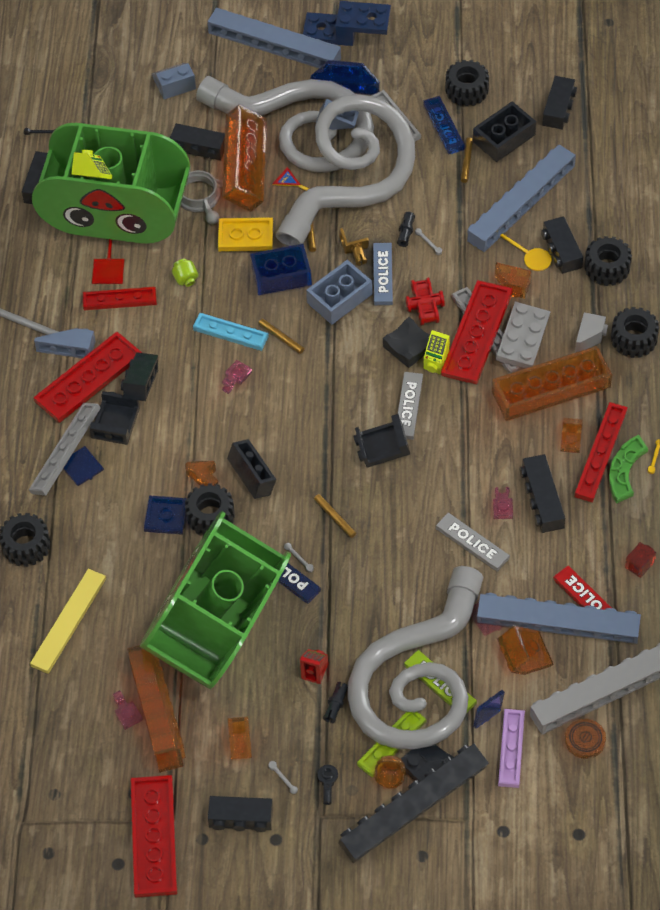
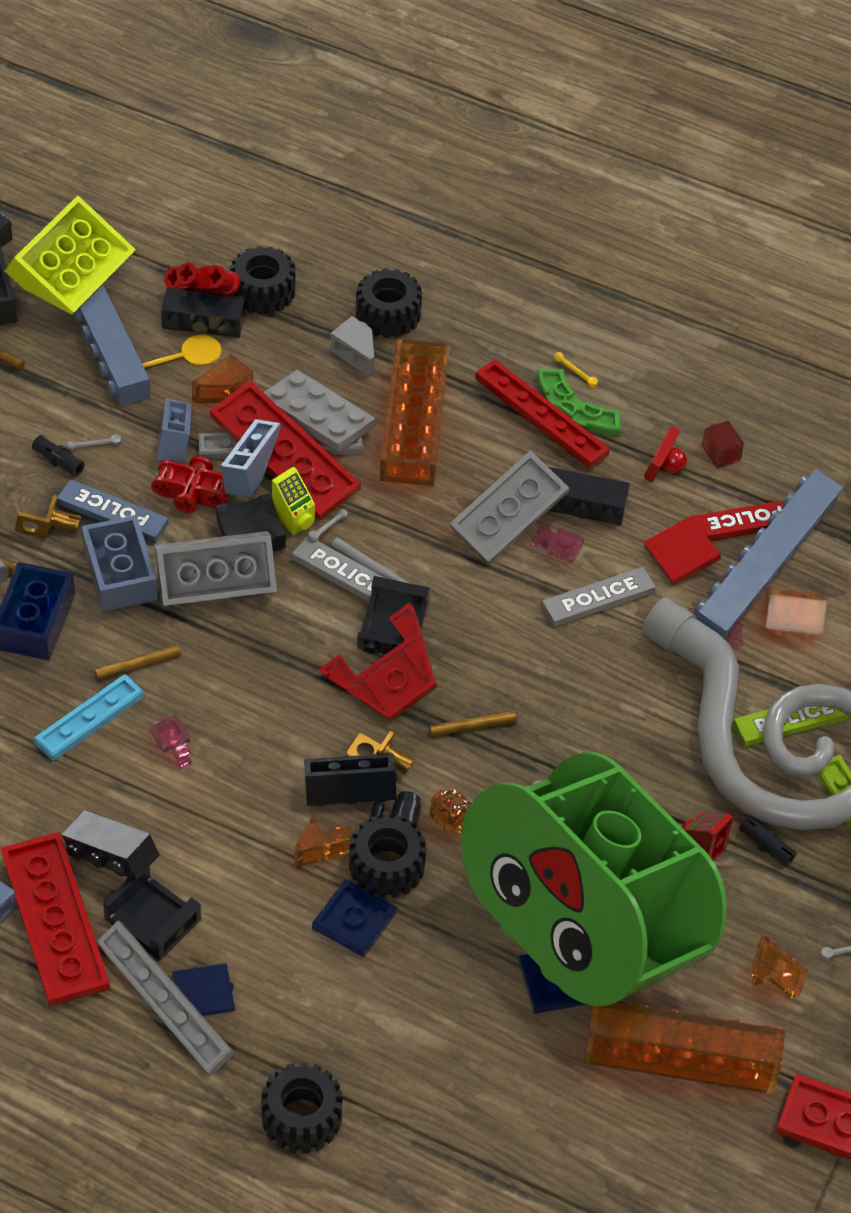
camera: 70 degrees left, 5 degrees down
light yellow tile [30,569,106,674] -> none
clear pink plate [113,690,143,730] -> none
clear orange slope [560,418,582,453] -> none
none -> neon yellow slope [5,196,136,315]
none -> light grey brick [154,531,277,606]
none -> sand blue slope [156,398,192,464]
none -> red axle [164,262,240,295]
none -> sand blue slope [221,419,281,497]
none -> light grey hinge [308,509,348,542]
none -> red wing [319,603,438,721]
none -> light grey bar [331,537,409,583]
none -> pearl gold bracket [346,730,415,775]
none -> black piece [369,791,422,828]
none -> clear orange head [429,789,471,833]
none -> light grey plate [450,450,569,565]
none -> red tile [644,426,687,482]
none -> red tile [644,516,721,586]

